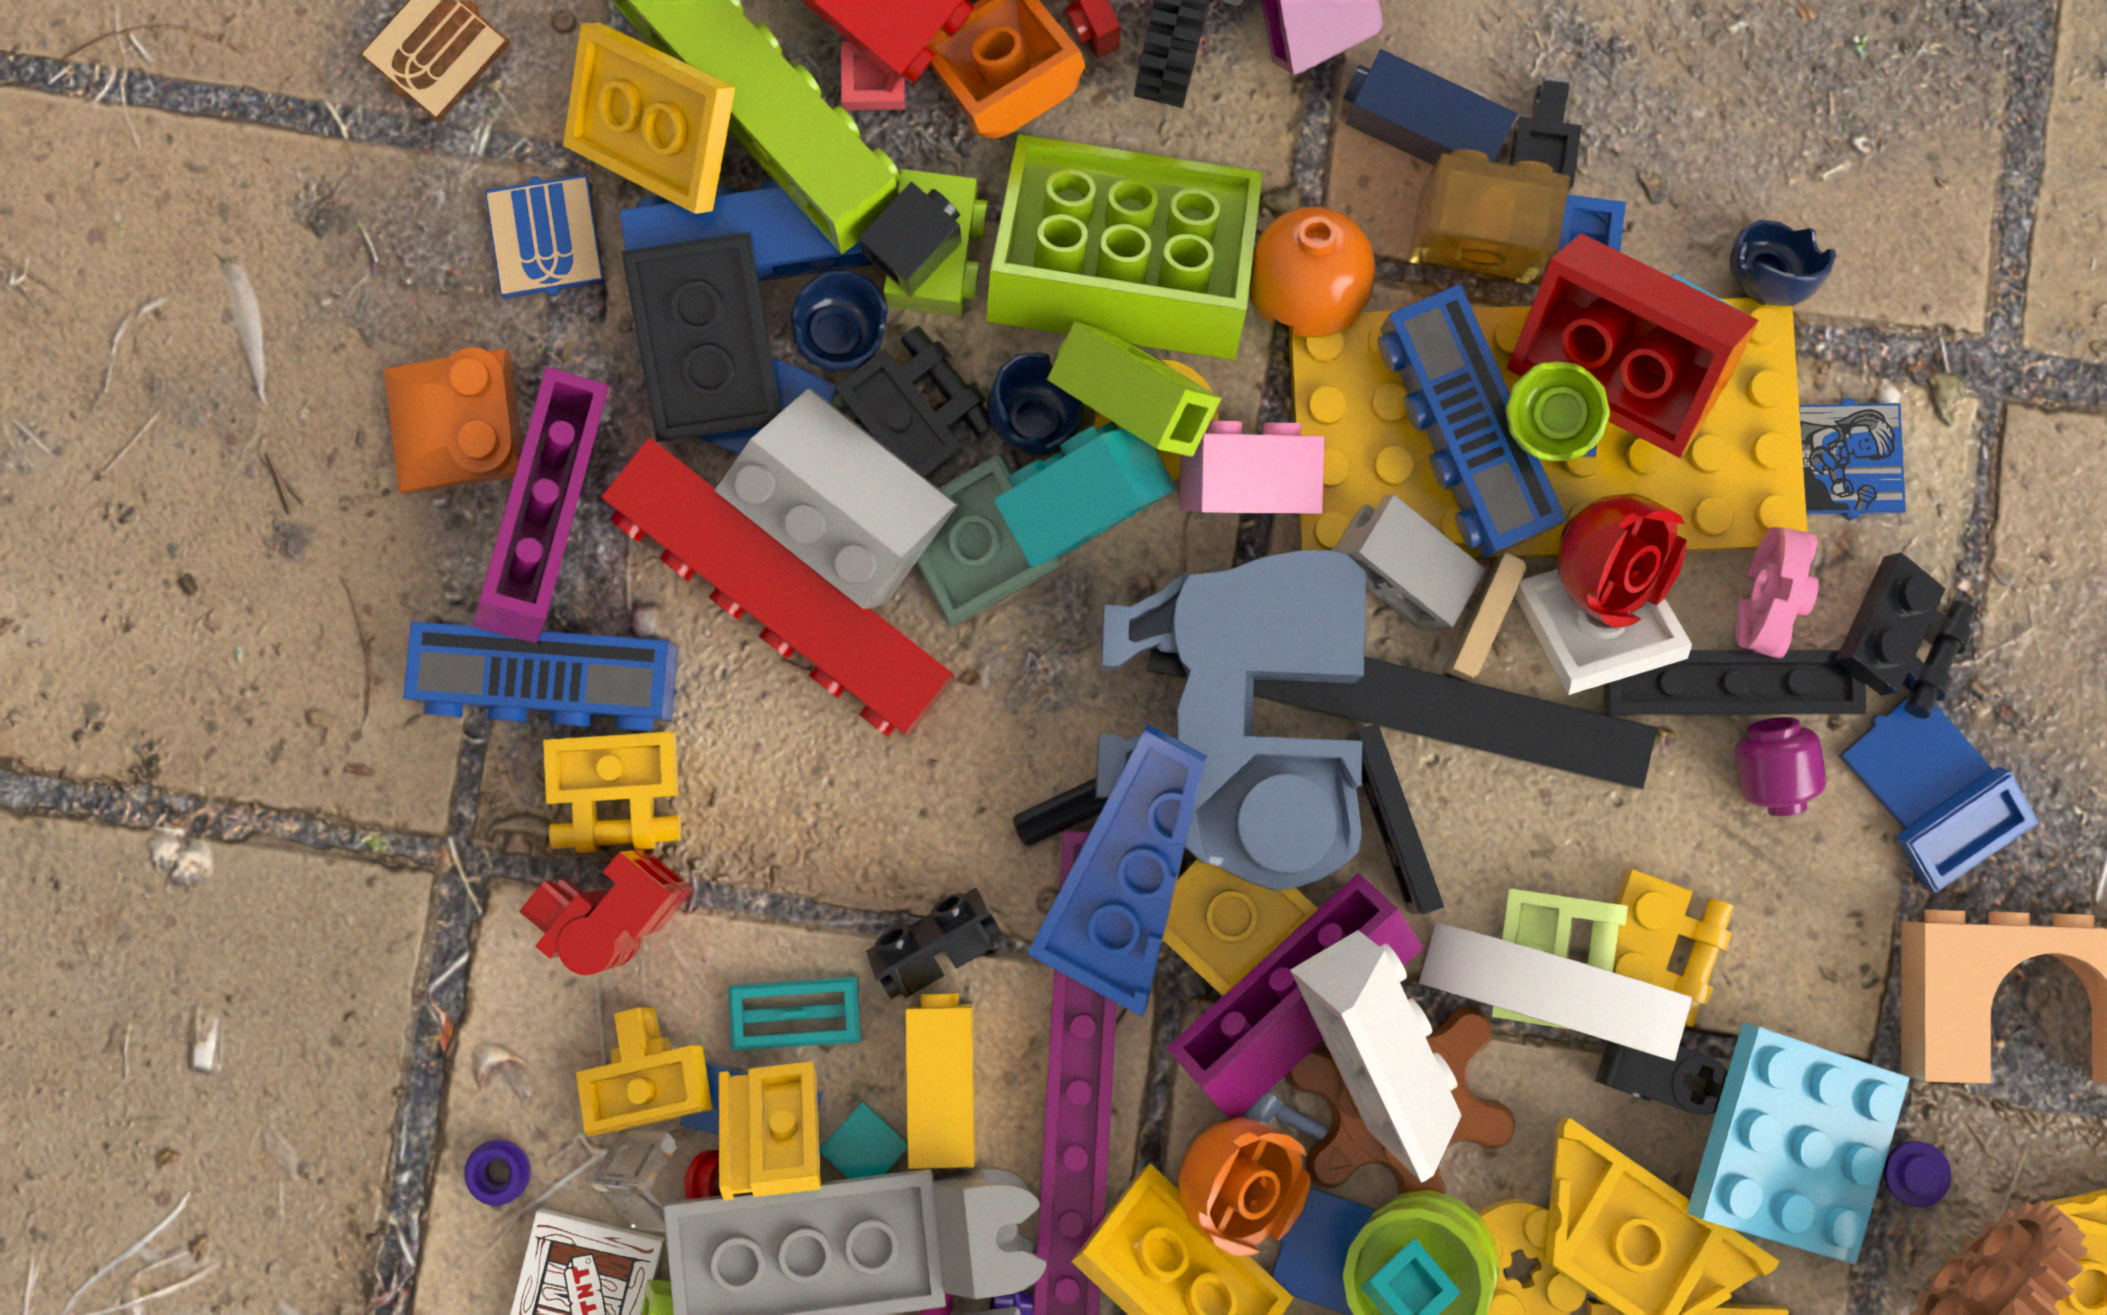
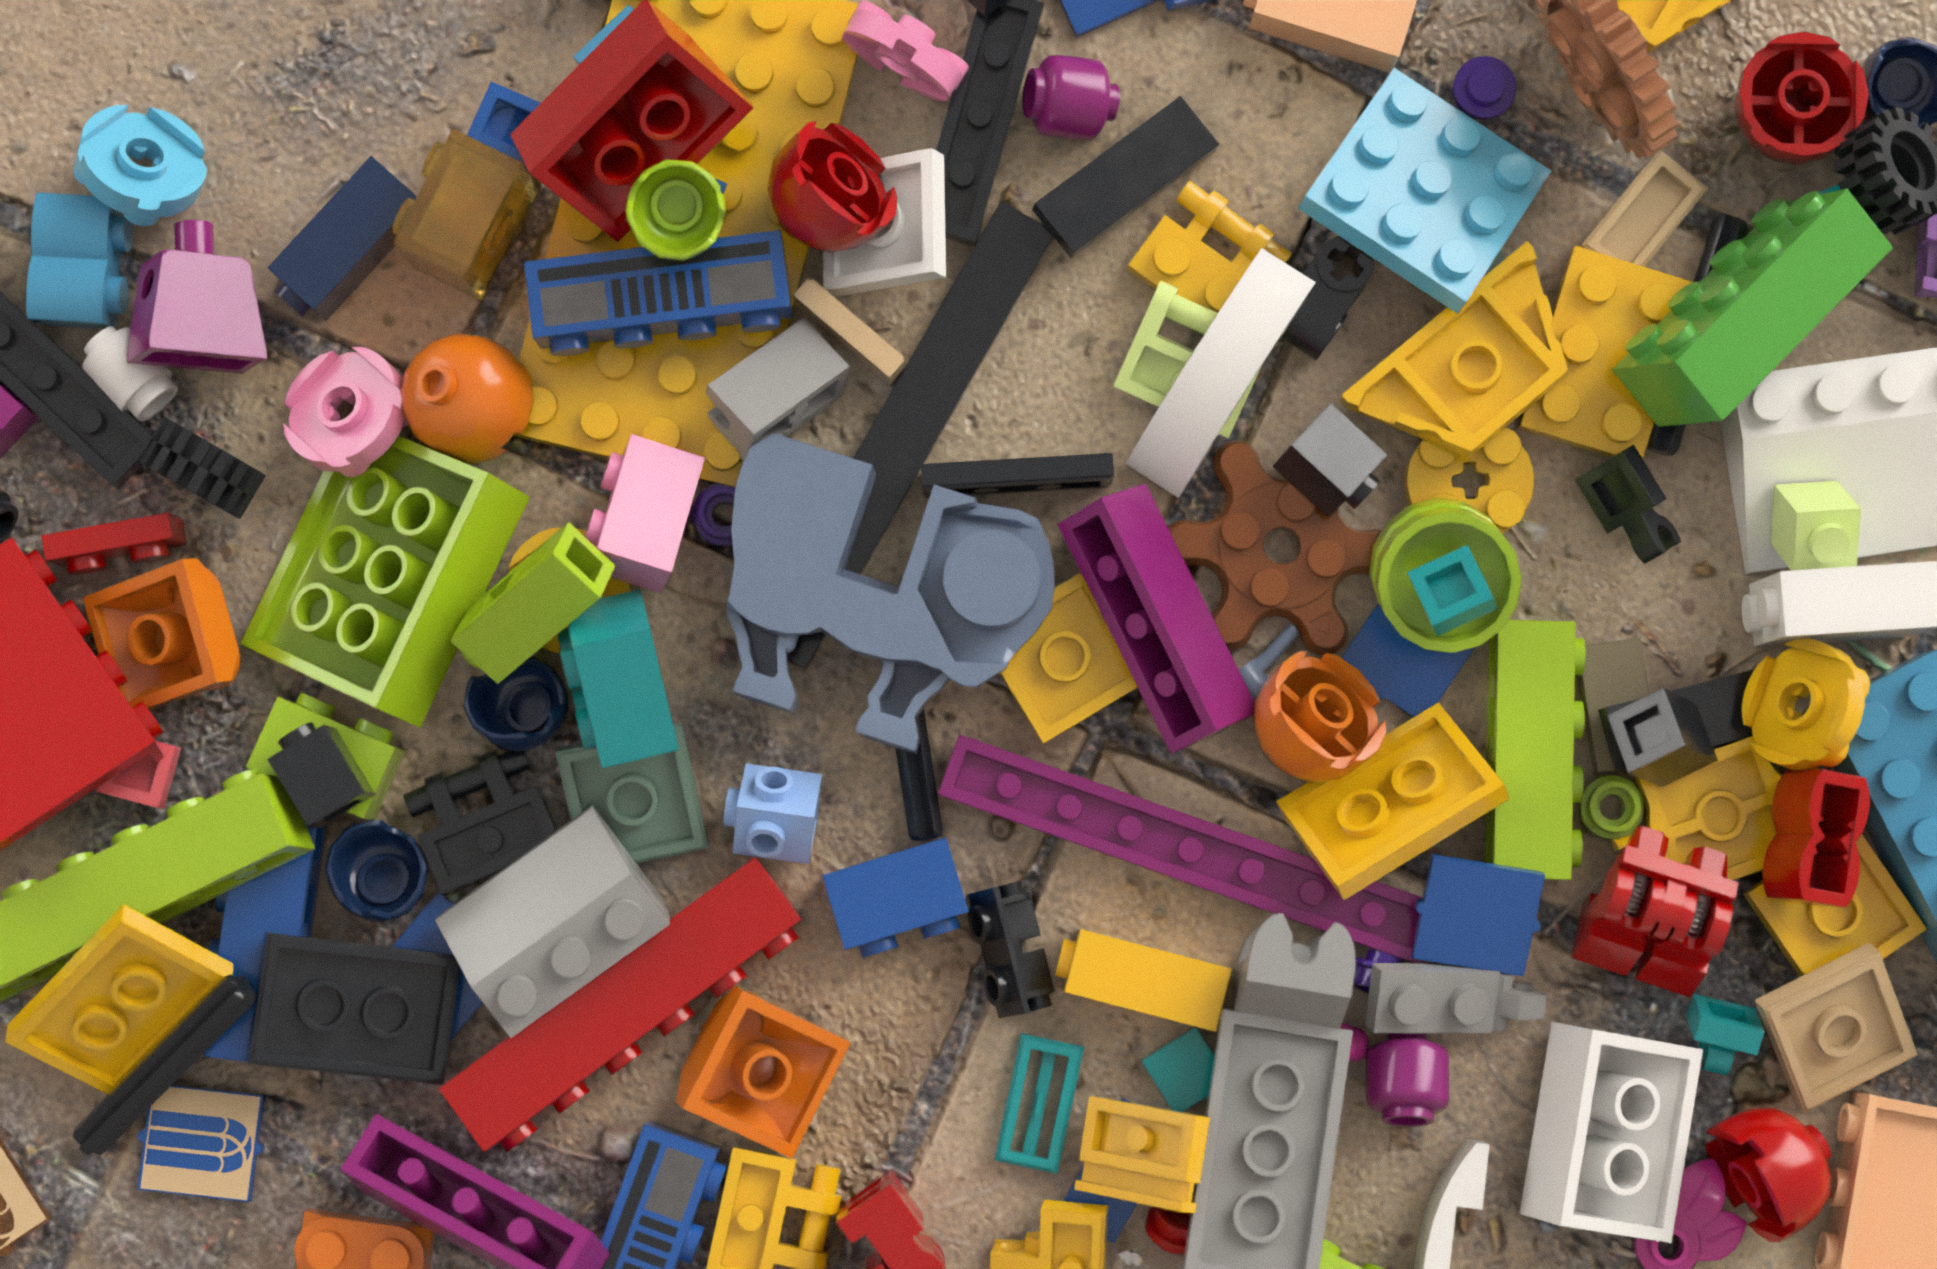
camera: 75 degrees left, 0 degrees up
blue wing [1027,724,1207,1017] -> none
white slope [1290,930,1461,1182] -> none
black plate [1506,76,1582,193] -> none
none -> black axle [73,974,257,1155]
none -> bright pink plate [283,347,407,477]
none -> orange slope [676,986,851,1158]
none -> dark purple plate [693,483,735,546]
none -> light blue brick [723,763,822,864]
none -> blue brick [822,837,969,958]
none -> black tile [1032,96,1220,258]
none -> brick [1272,403,1387,518]

